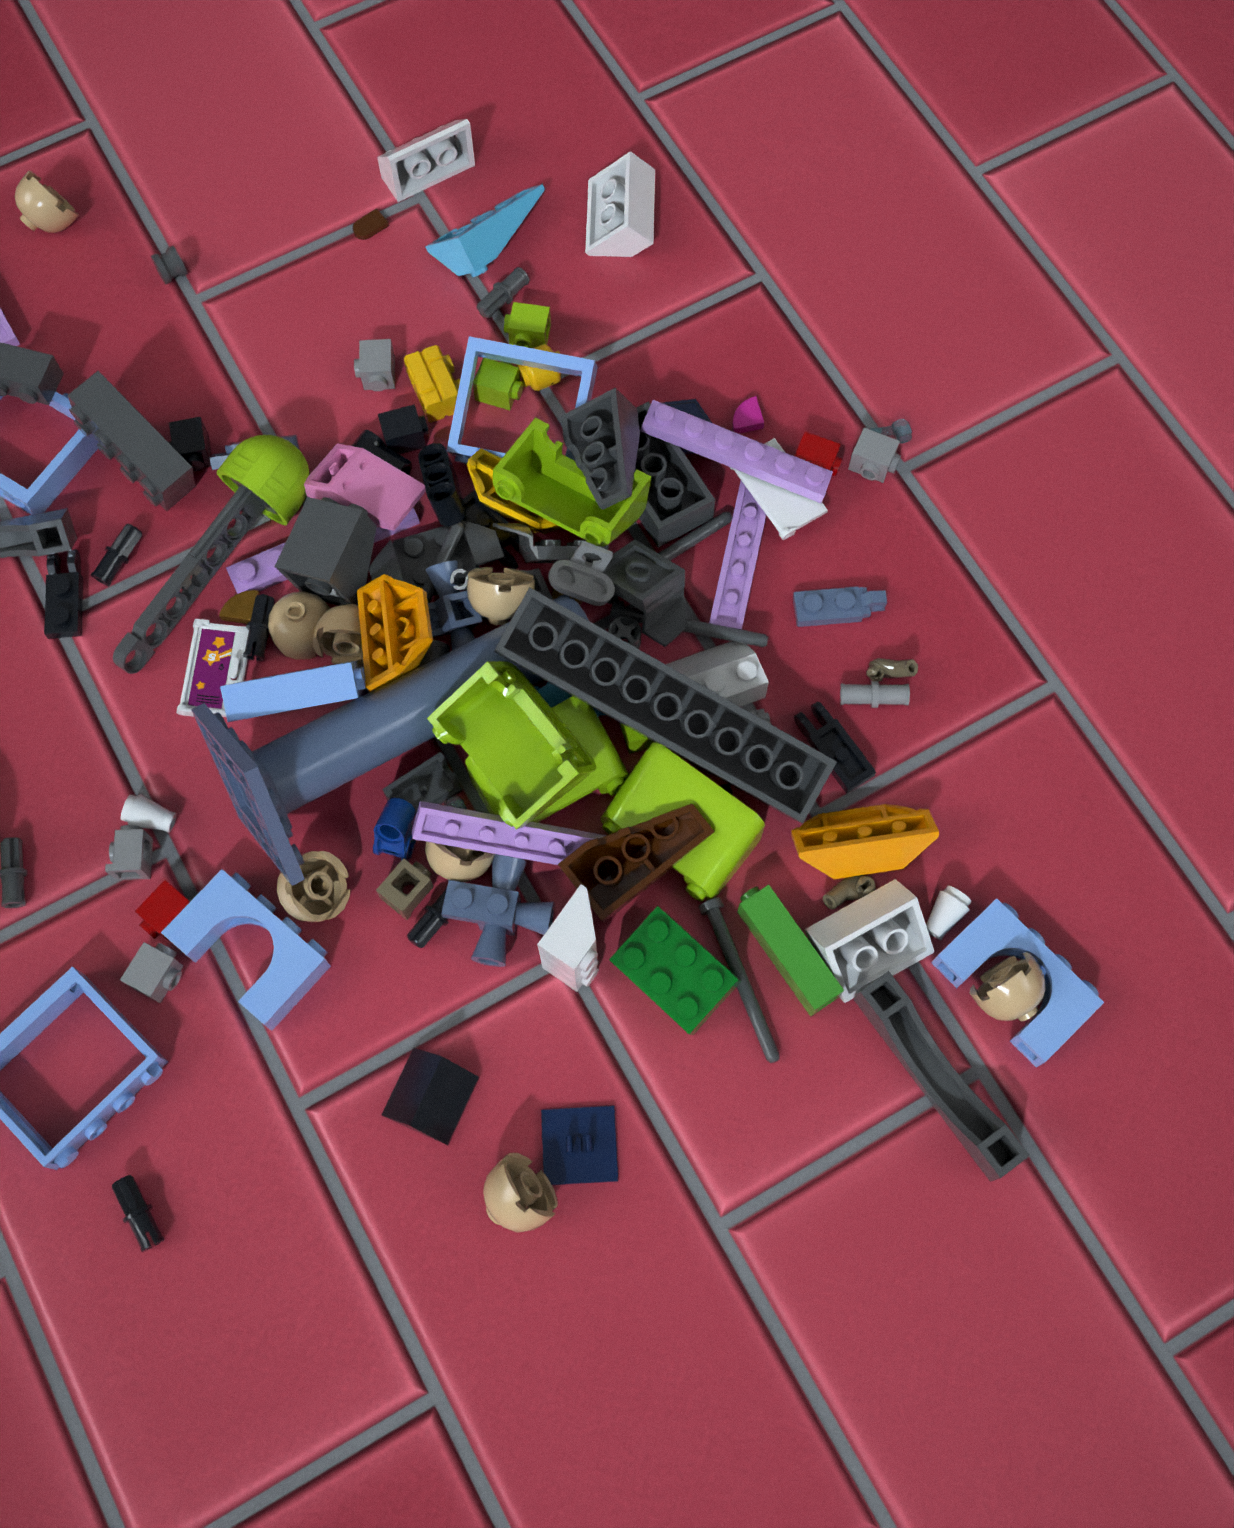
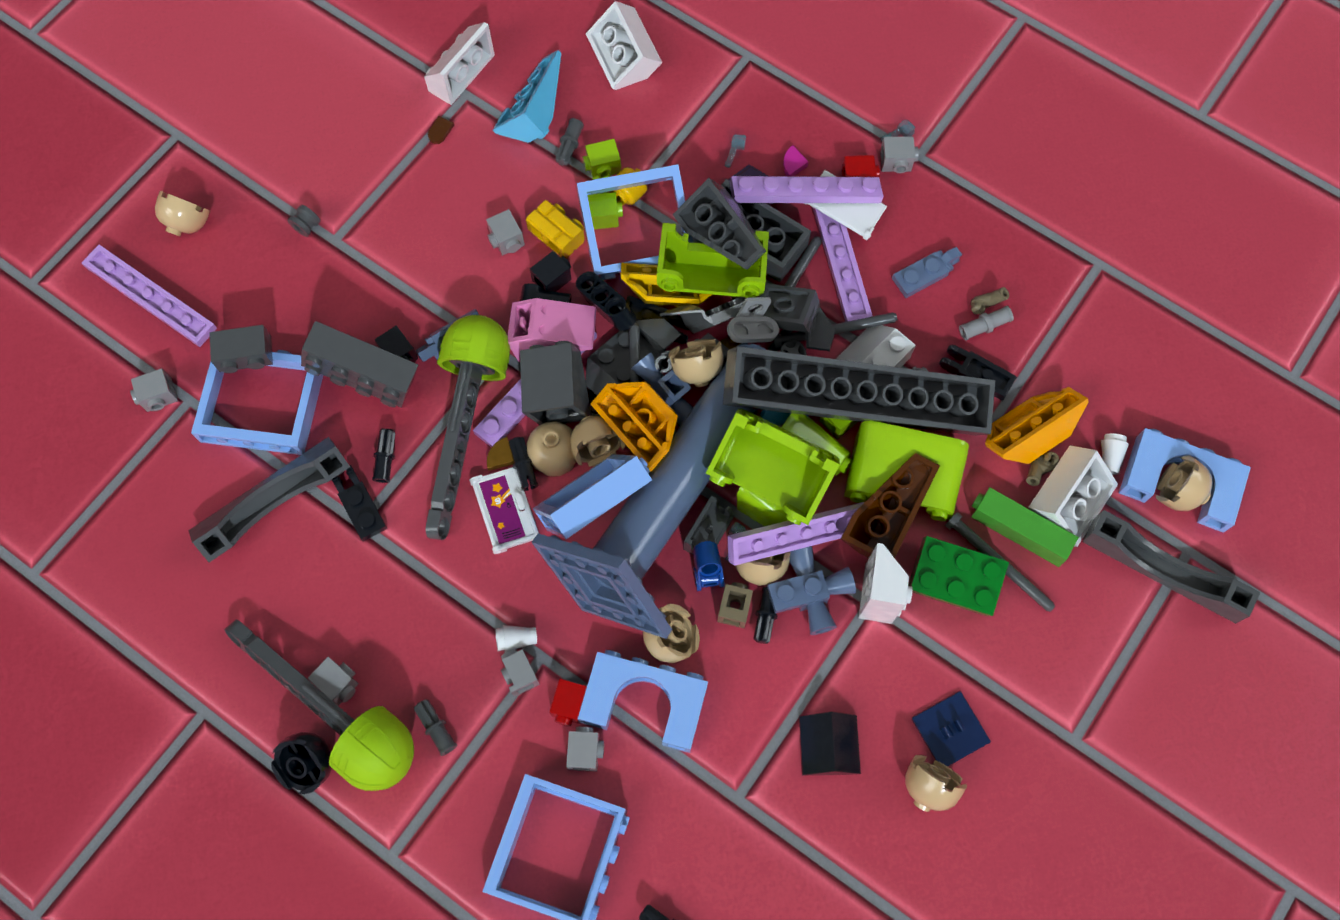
camera: 25 degrees left, 0 degrees up
none -> clear light blue hand [725,134,746,168]

